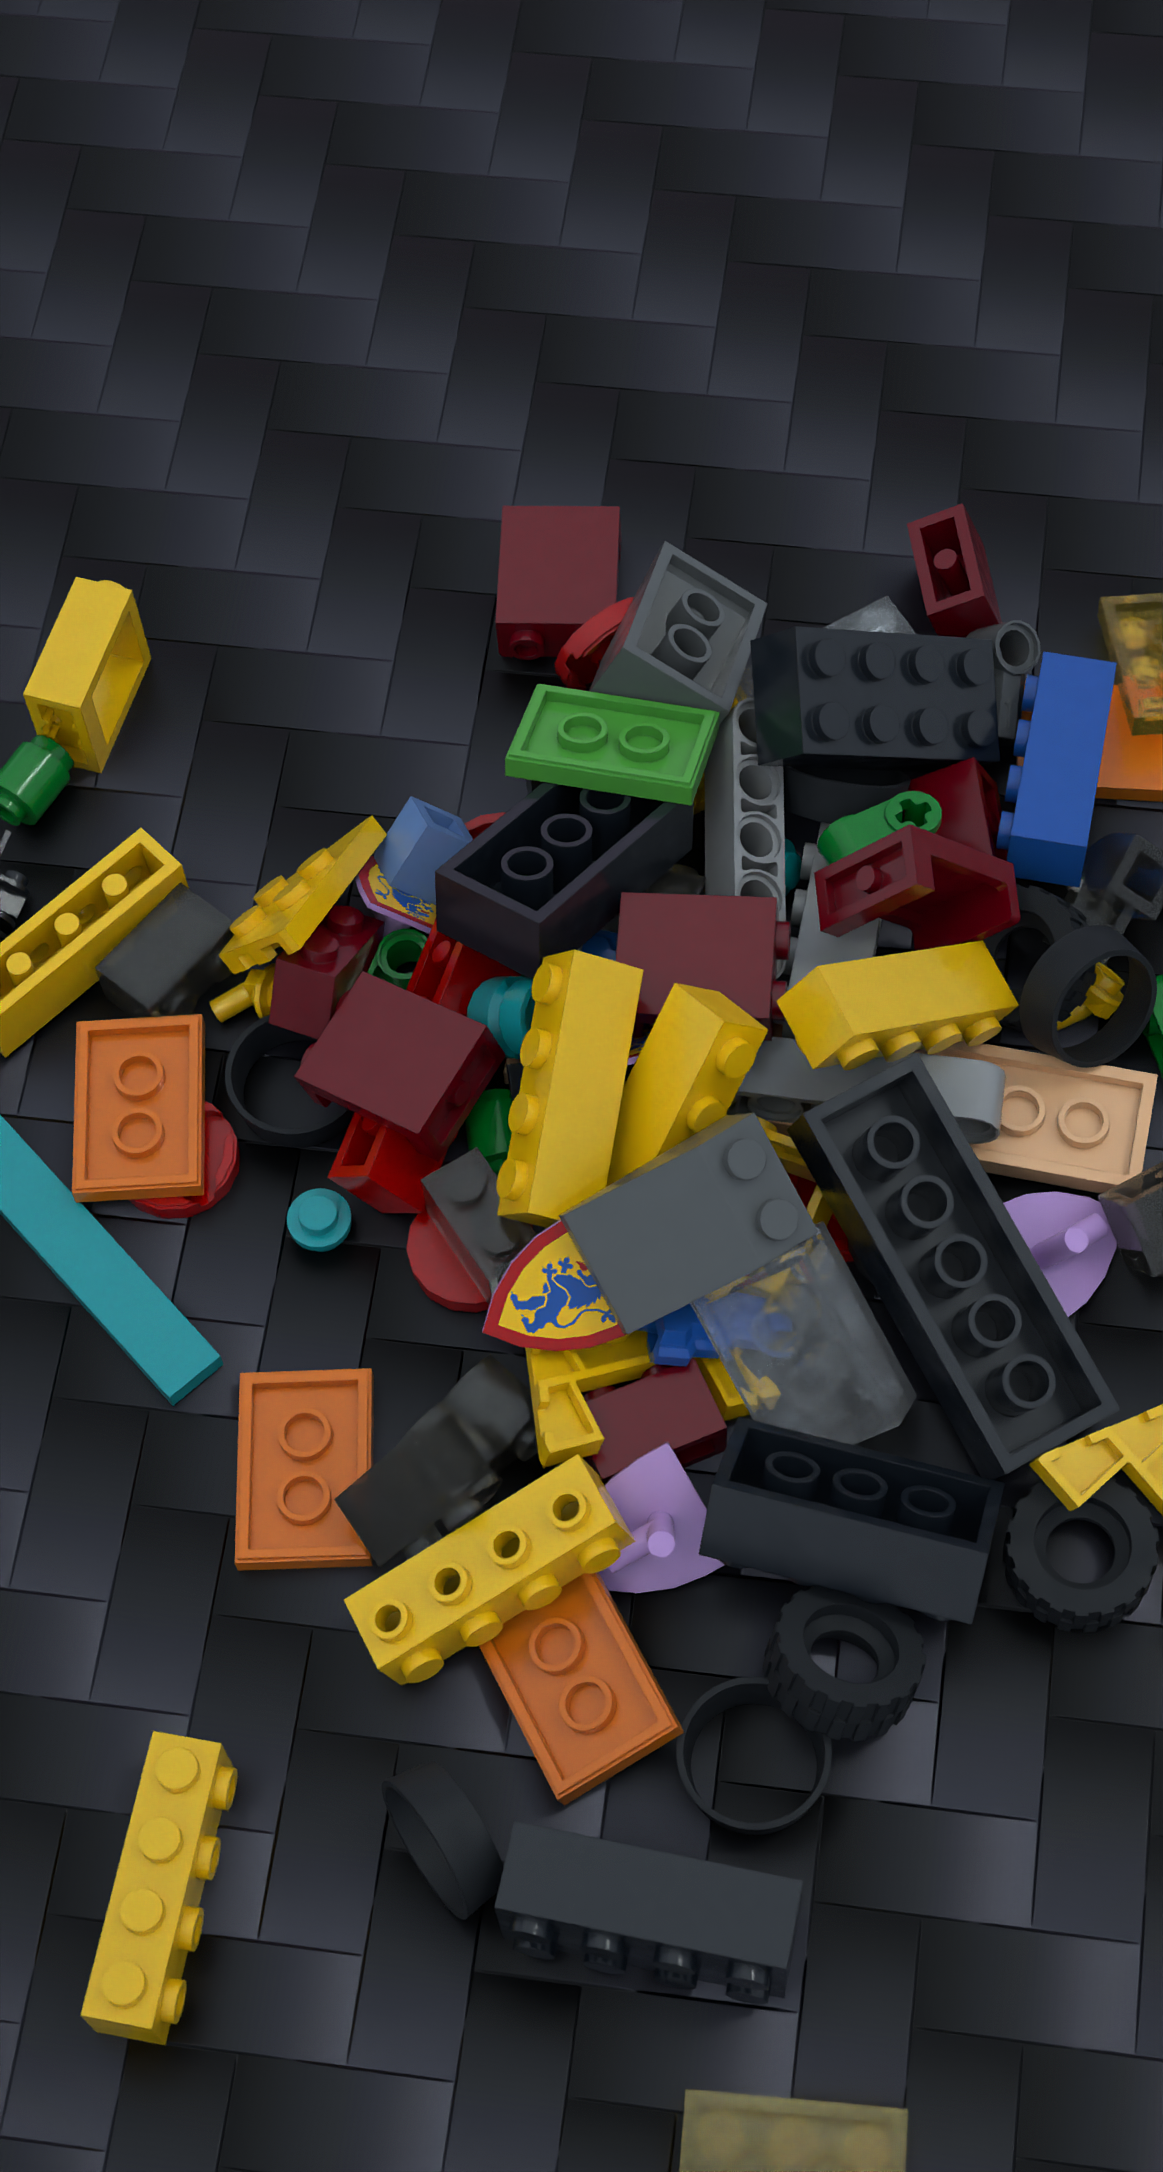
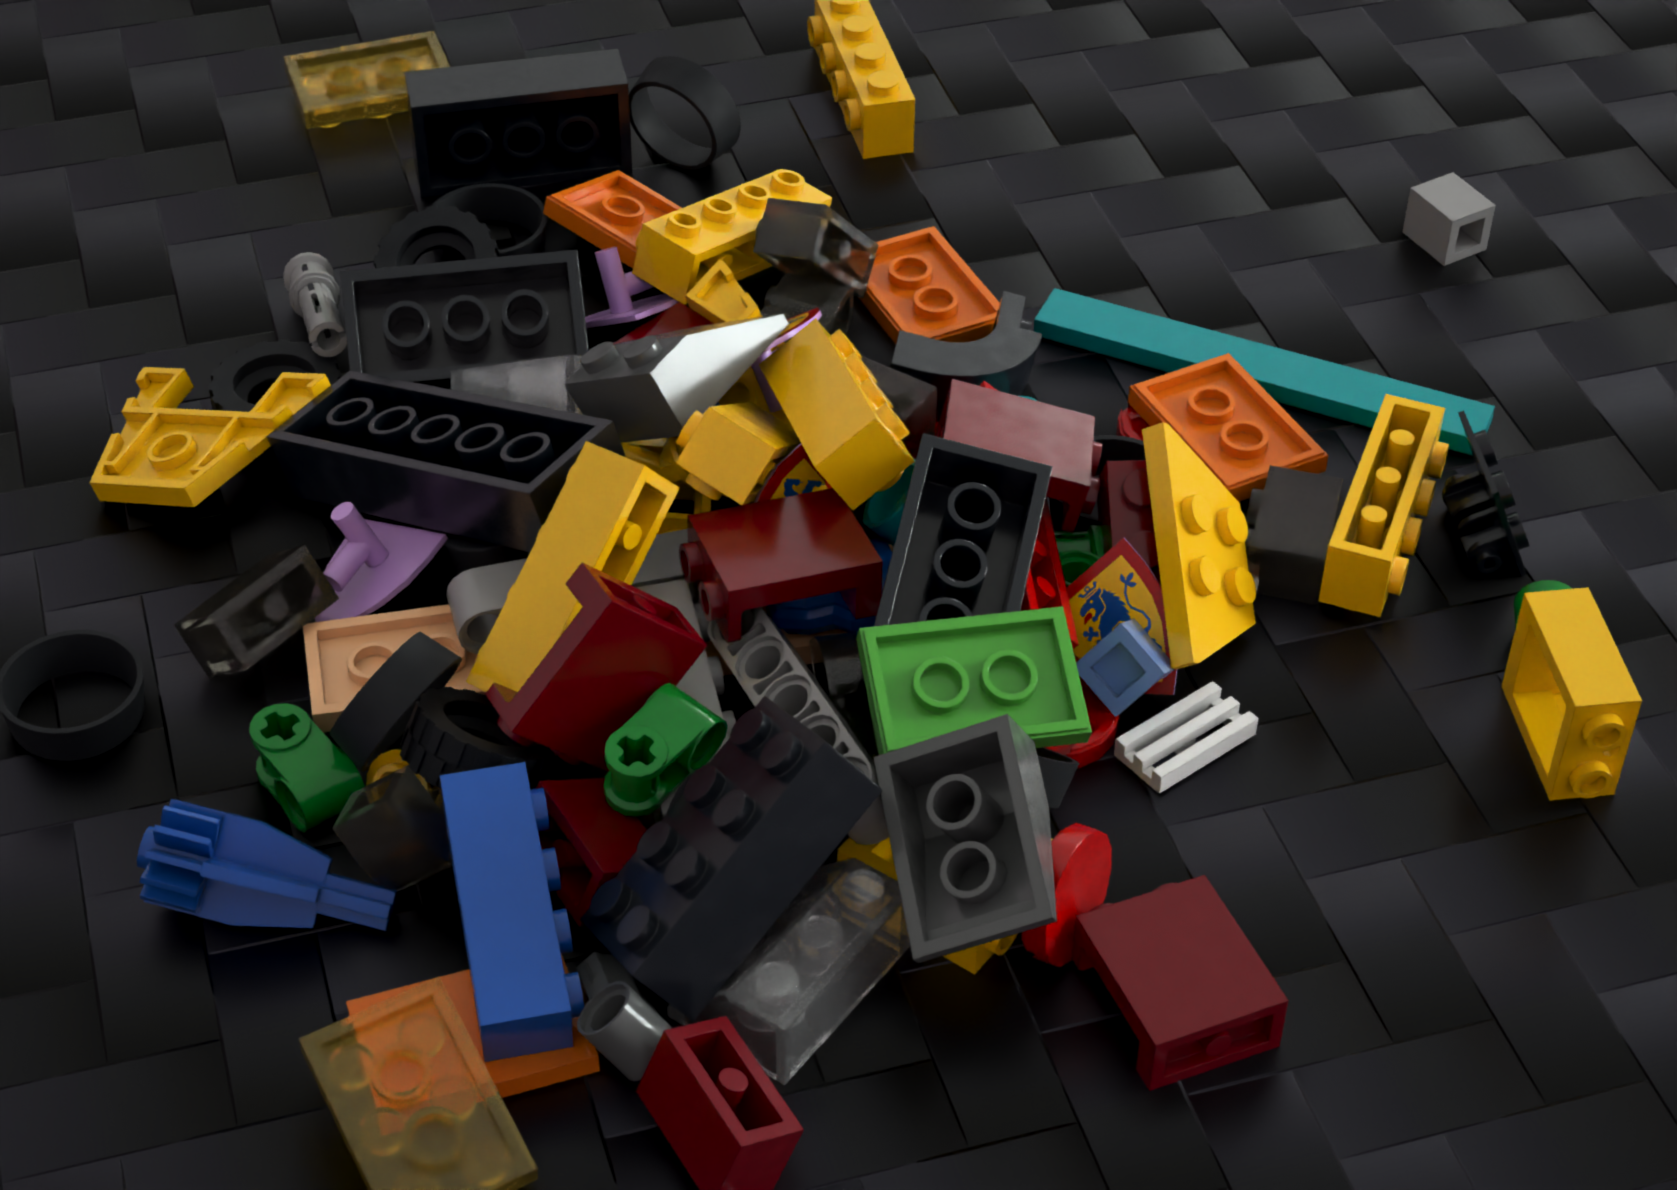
camera: 150 degrees right, 20 degrees down
none -> light grey pin [283,252,347,357]
none -> black arch [883,291,1042,422]
none -> white tile [1114,681,1259,794]

